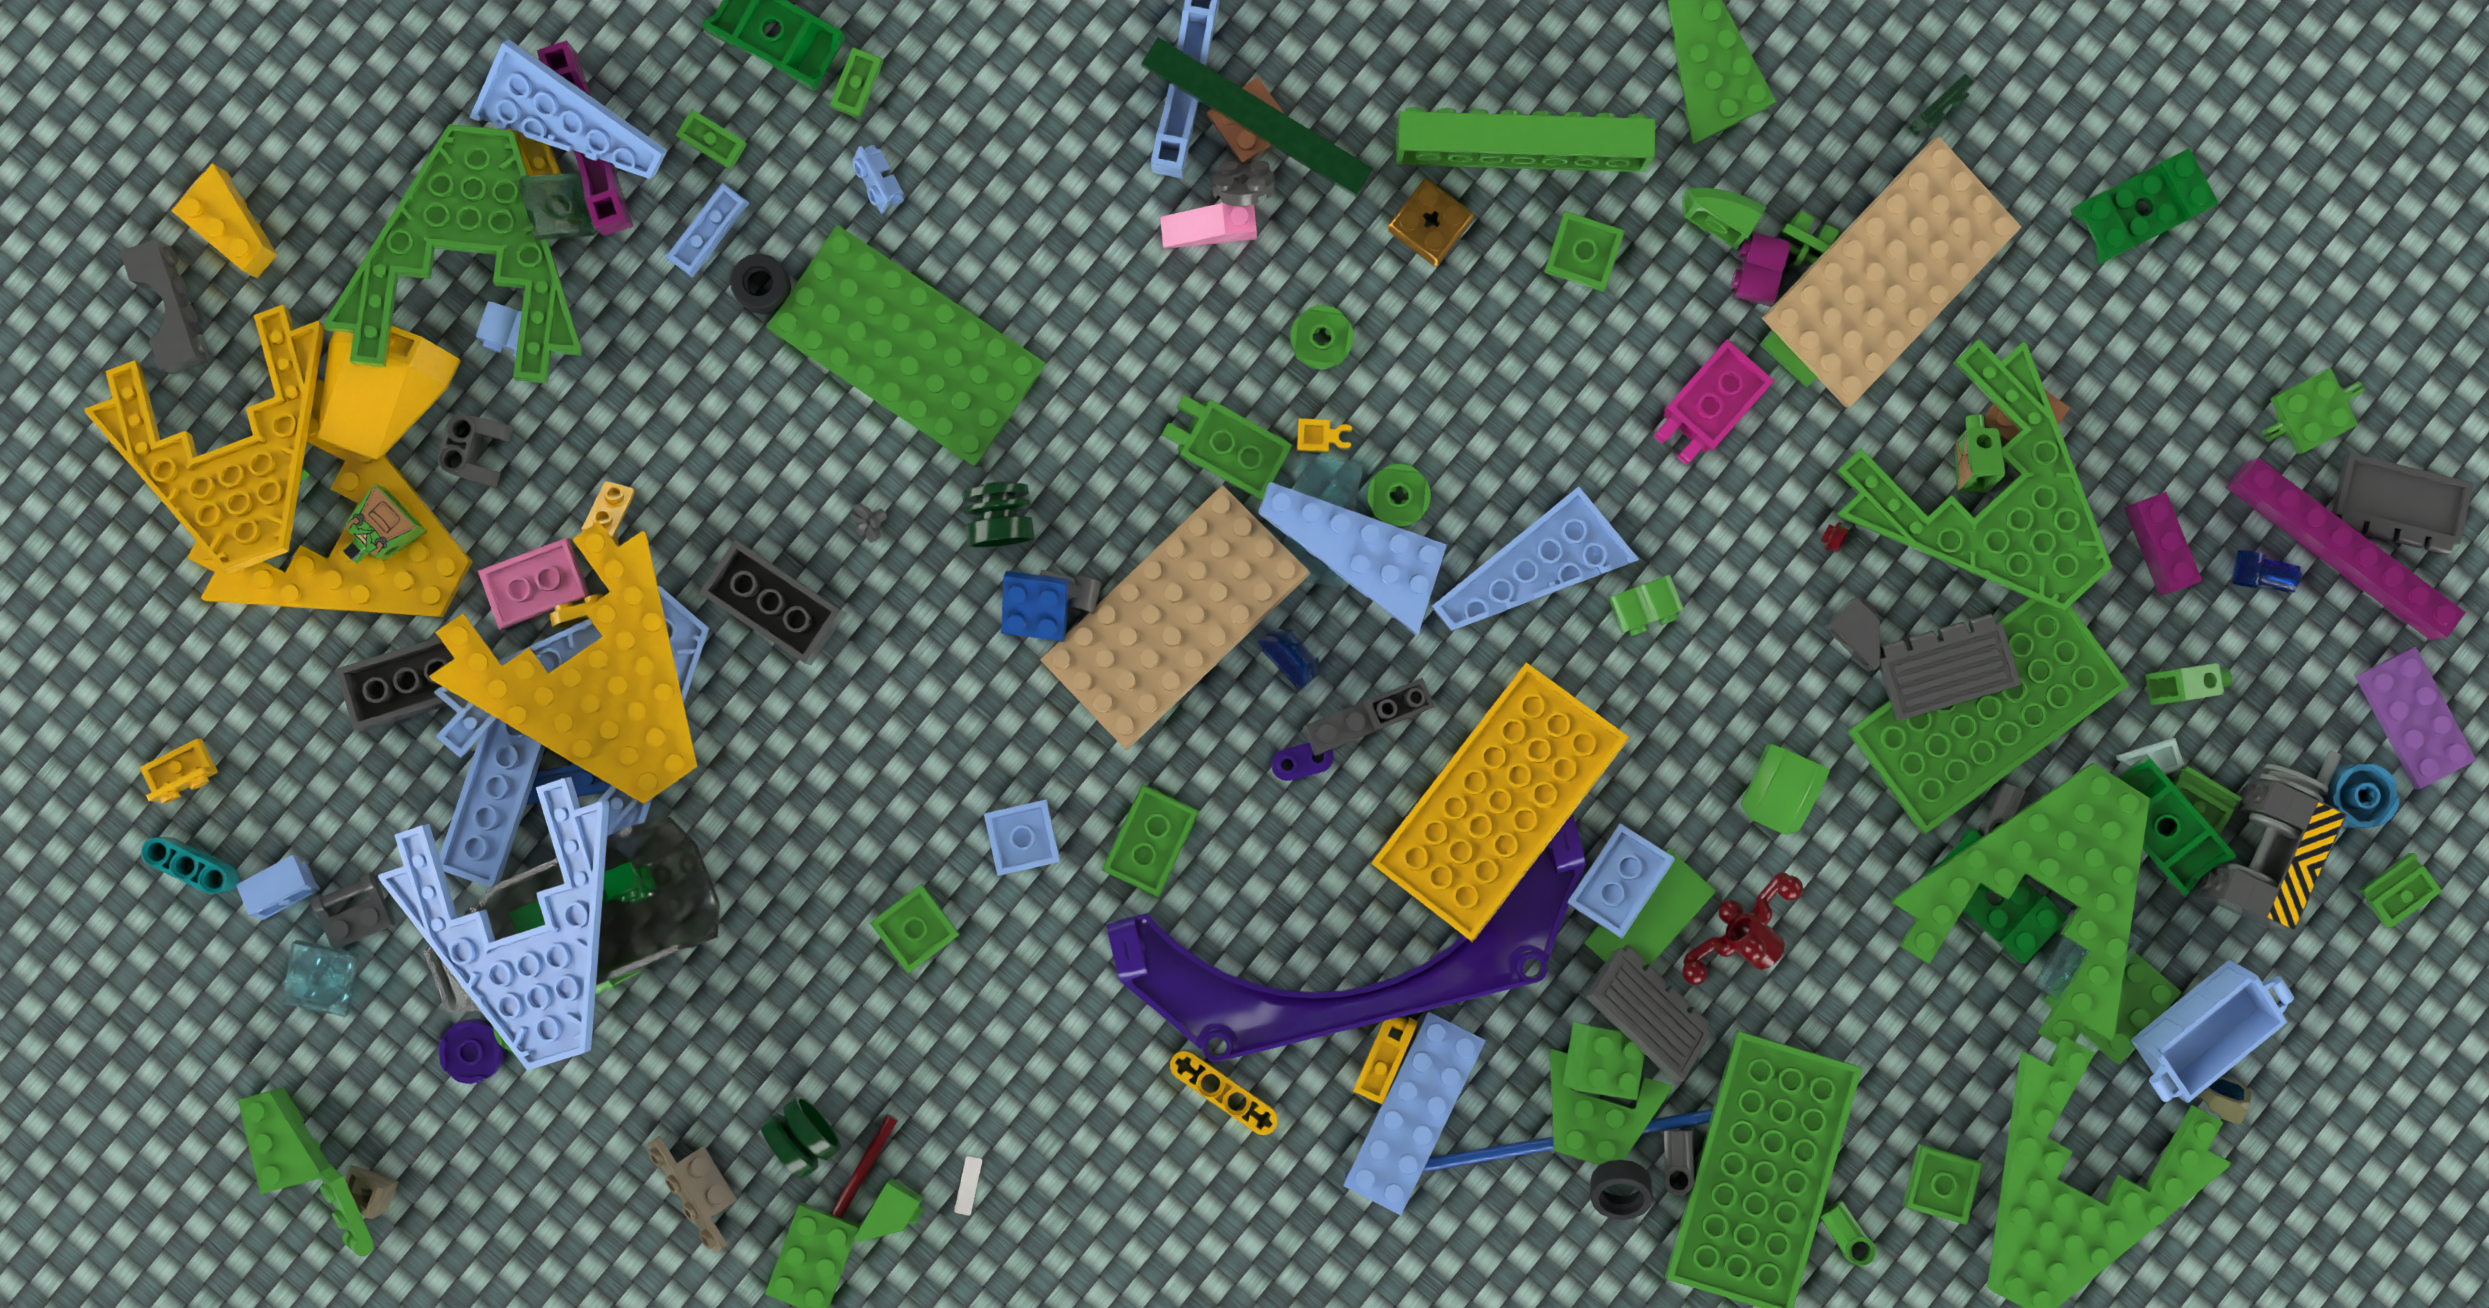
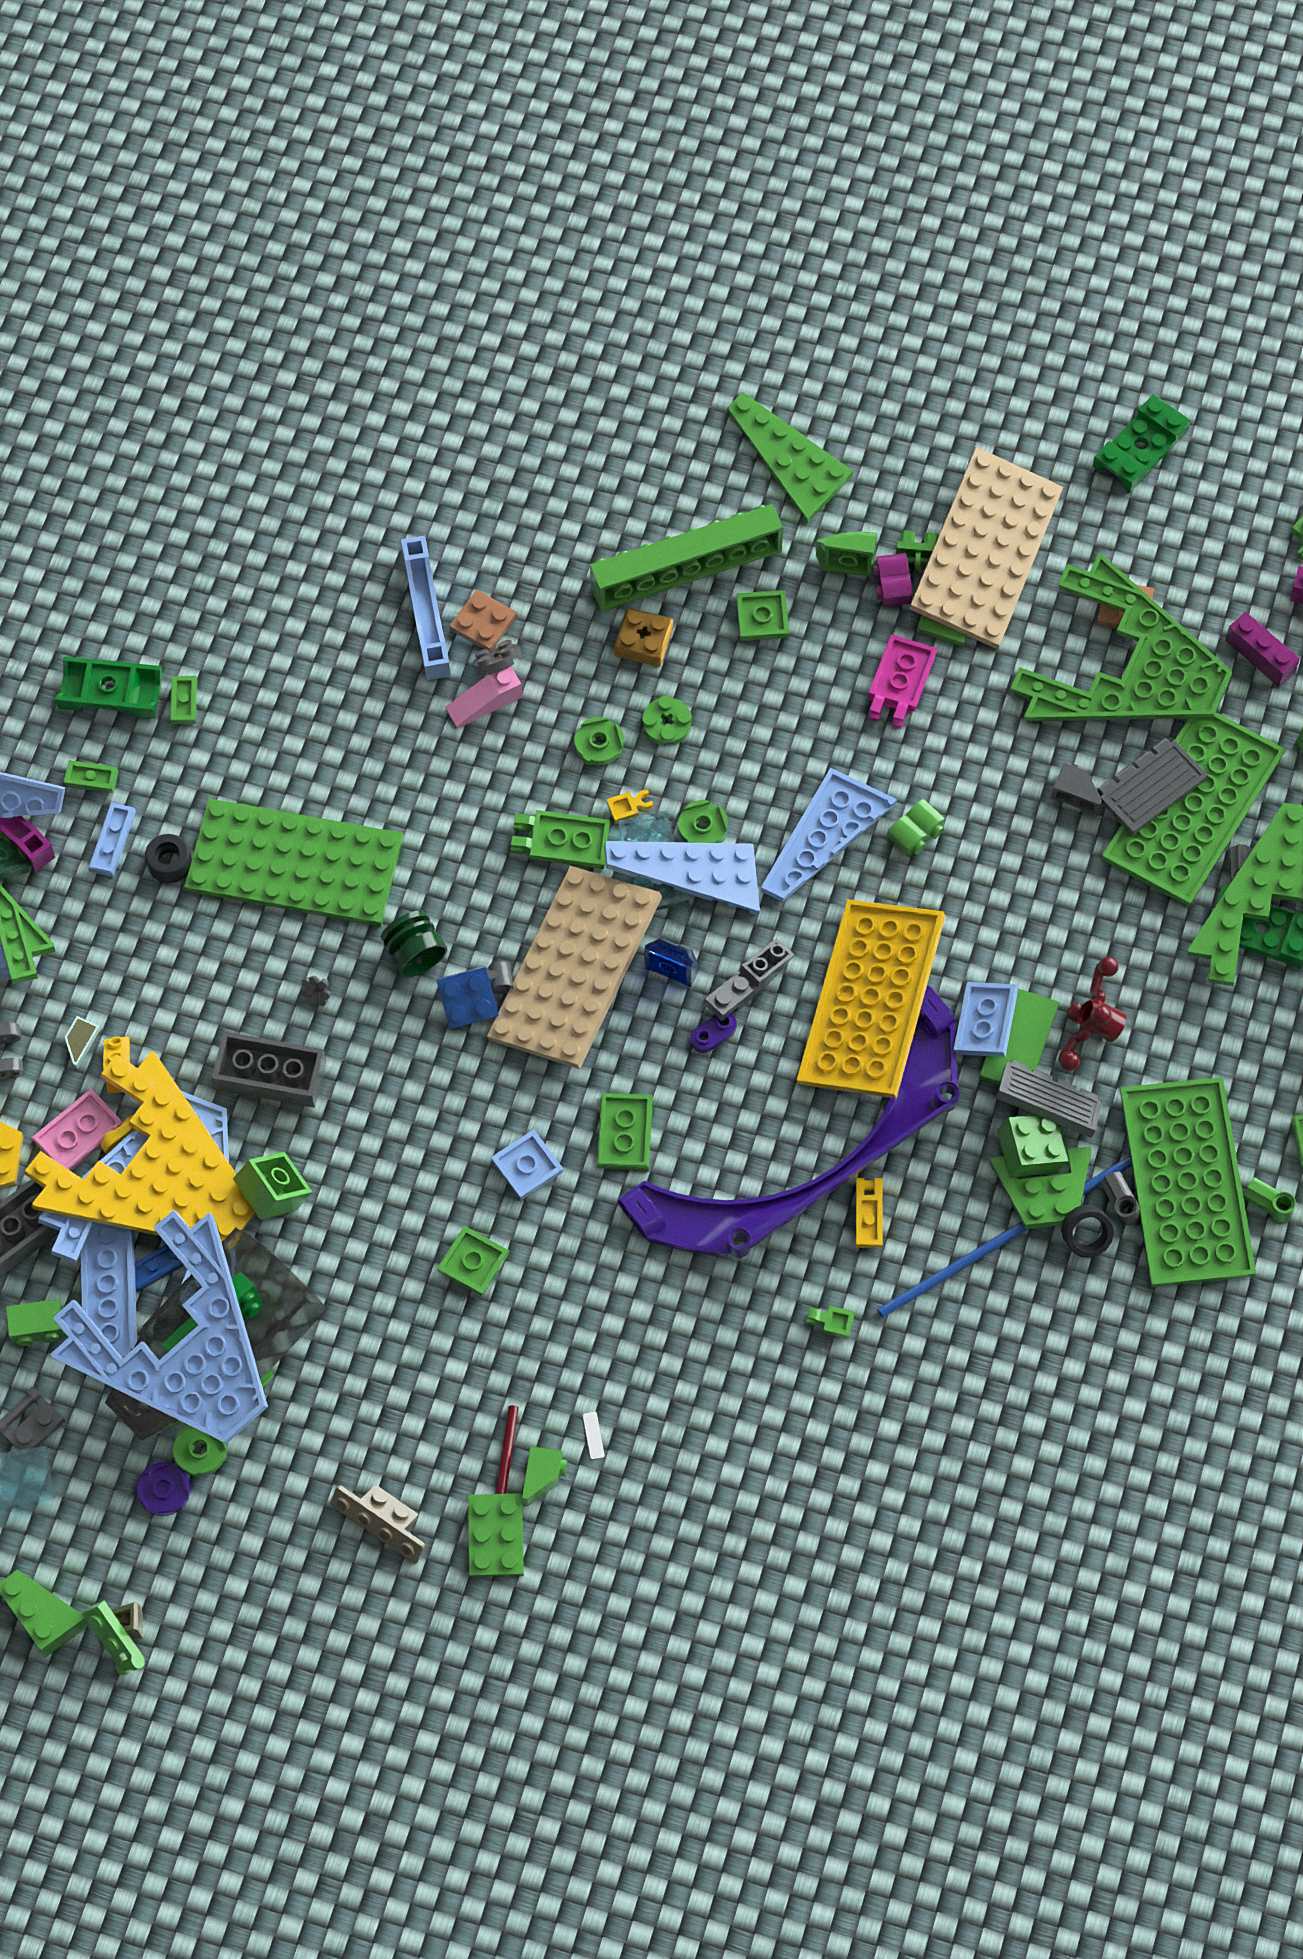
camera: 25 degrees left, 20 degrees down
dark green wheel [760,1095,841,1179] -> none
light blue hinge [852,145,904,214] -> none
dark green tile [1141,37,1373,197] -> none
yellow beam [1170,1050,1278,1135] -> none
light blue plate [1343,1012,1486,1215] -> none
bright green slope [1741,744,1830,835] -> none
dark red plate [1821,522,1849,552] -> none
clear green plate [1908,73,1974,137] -> none
bright green torso [1955,414,2005,493] -> none
none -> bright green brick [6,1299,66,1346]
none -> olive tile [65,1016,100,1069]
none -> bright green brick [233,1151,312,1220]
none -> bright green plate [642,695,692,745]
none -> bright green plate [806,1305,855,1339]

